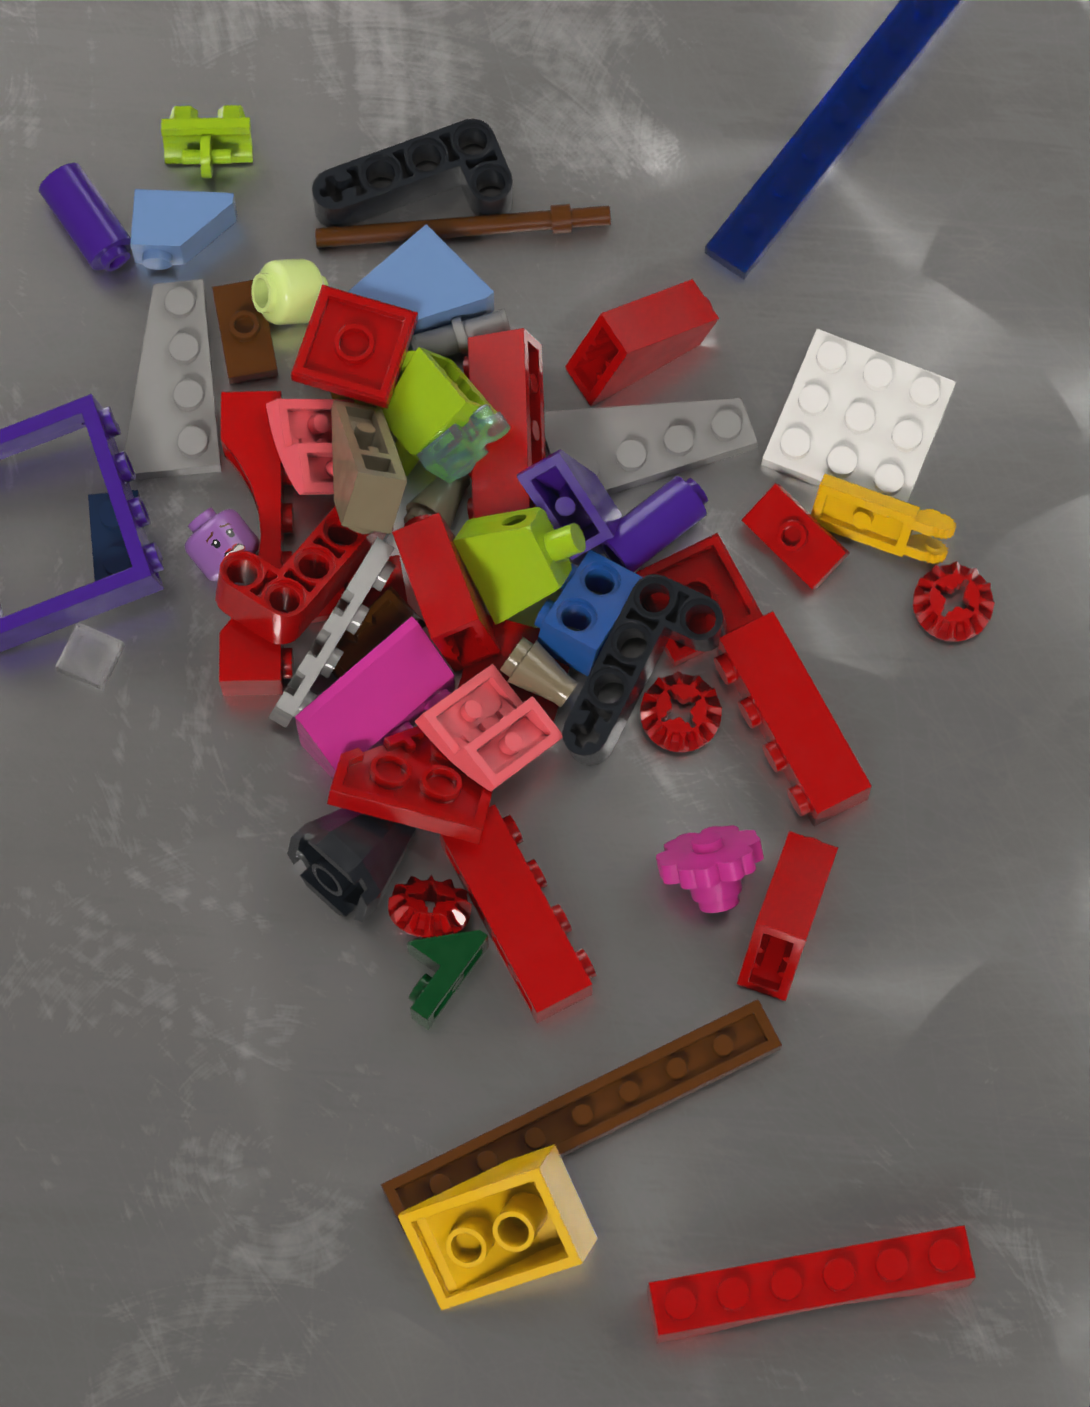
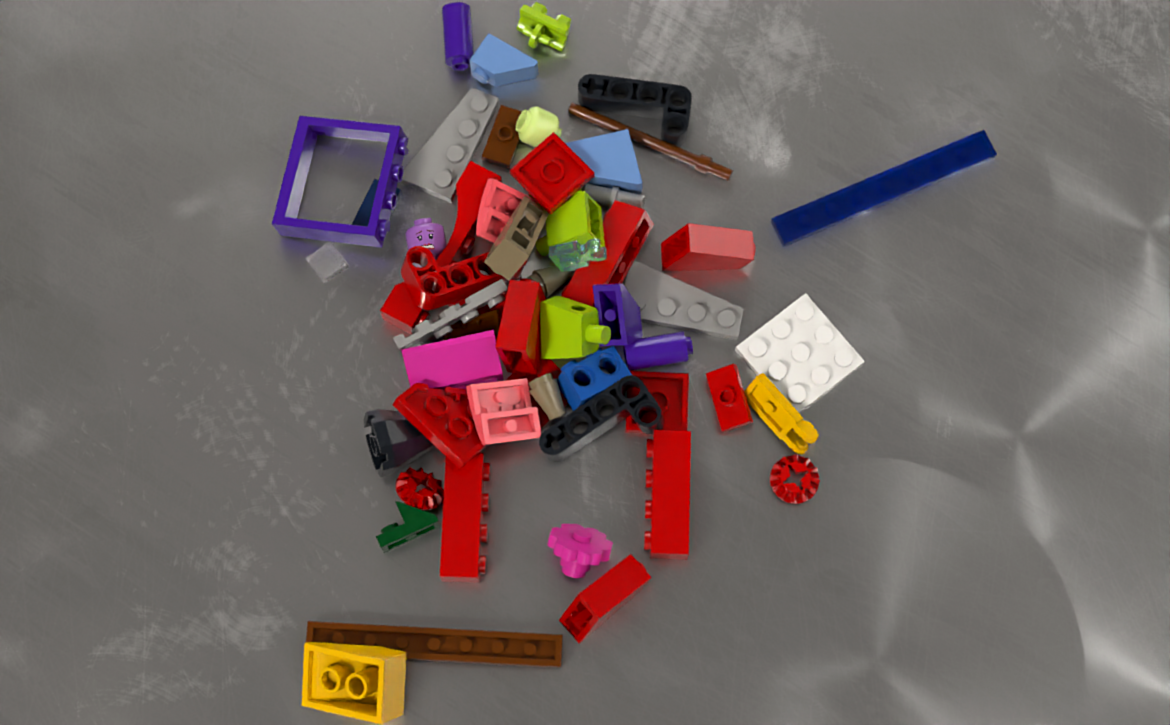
camera: 30 degrees right, 0 degrees up
red gear [640,671,722,752] -> none

